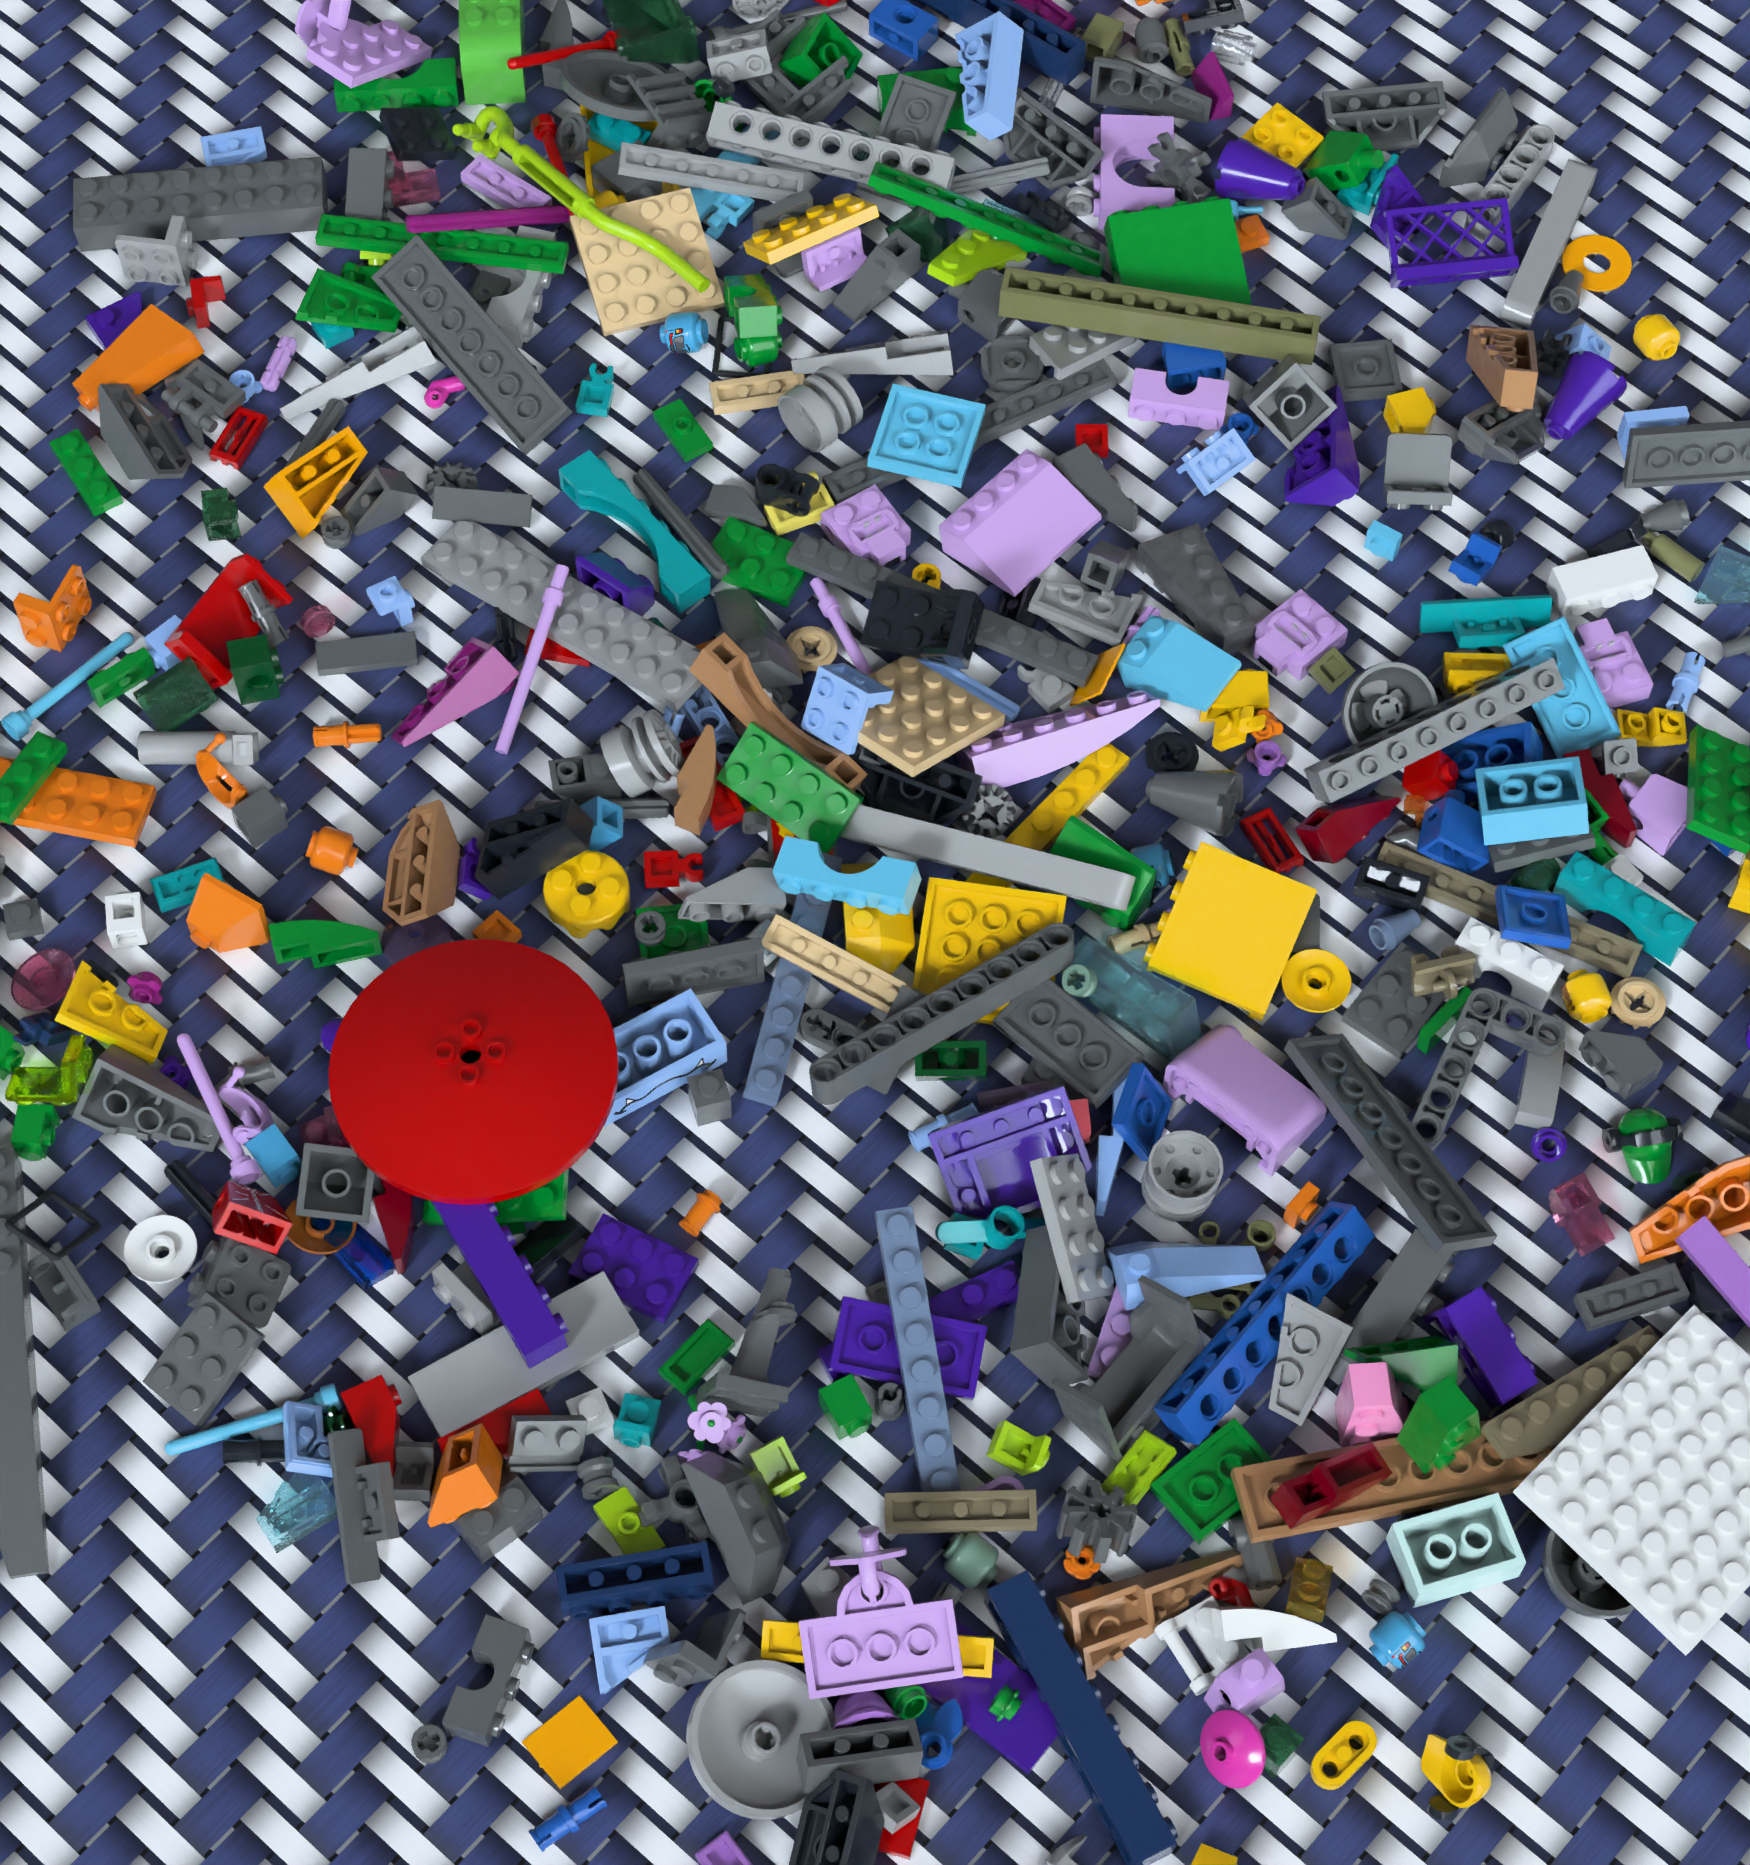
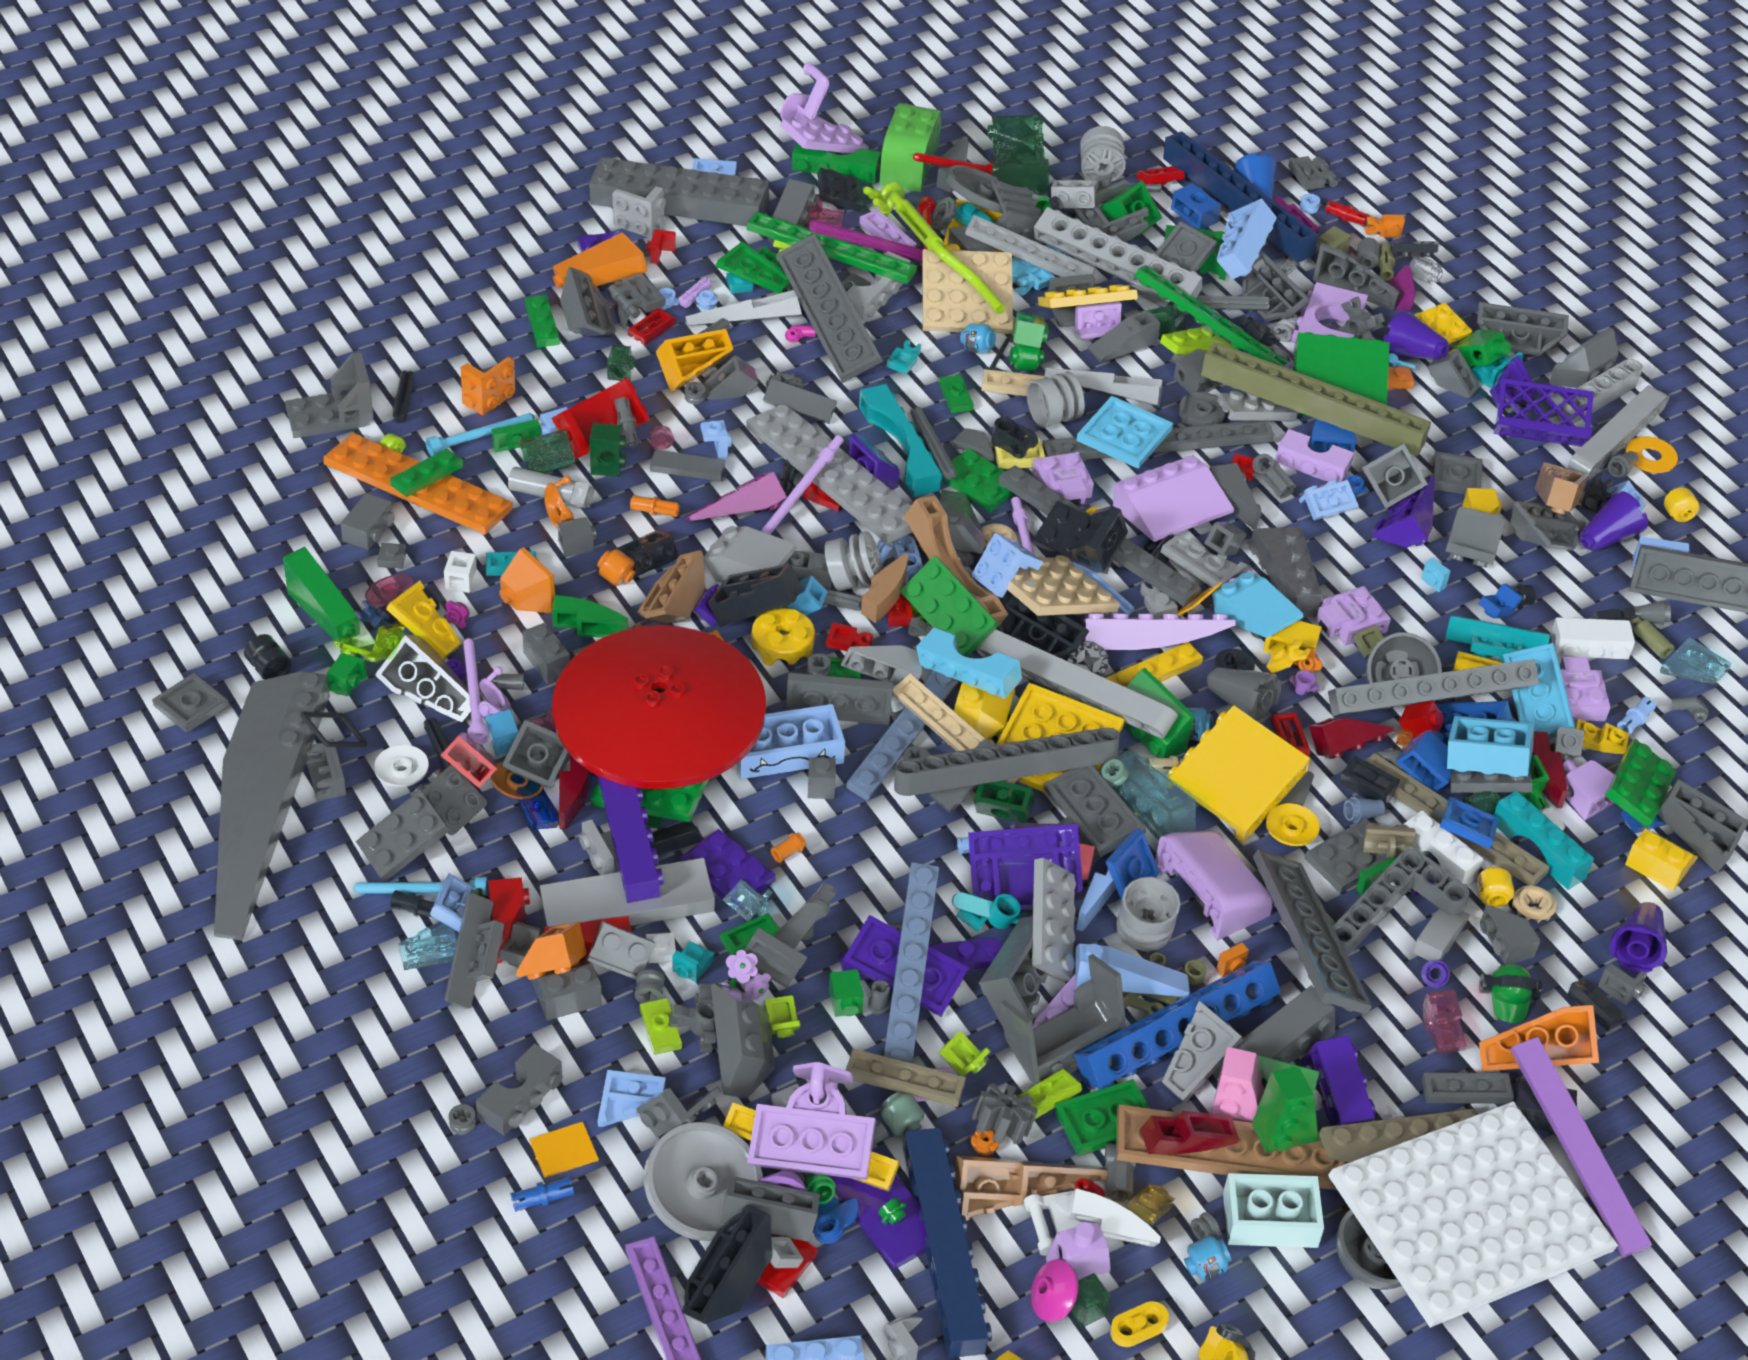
camera: 15 degrees right, 15 degrees down
dark blue brick [555,1541,714,1620] -> none
none -> dark grey brick [522,622,570,685]
none -> black bracket [616,530,678,576]
none -> light blue plate [696,290,718,310]
none -> light grey slope [703,526,797,581]
none -> clear light blue bracket [723,879,772,921]
none -> dark grey piece [1253,453,1296,499]

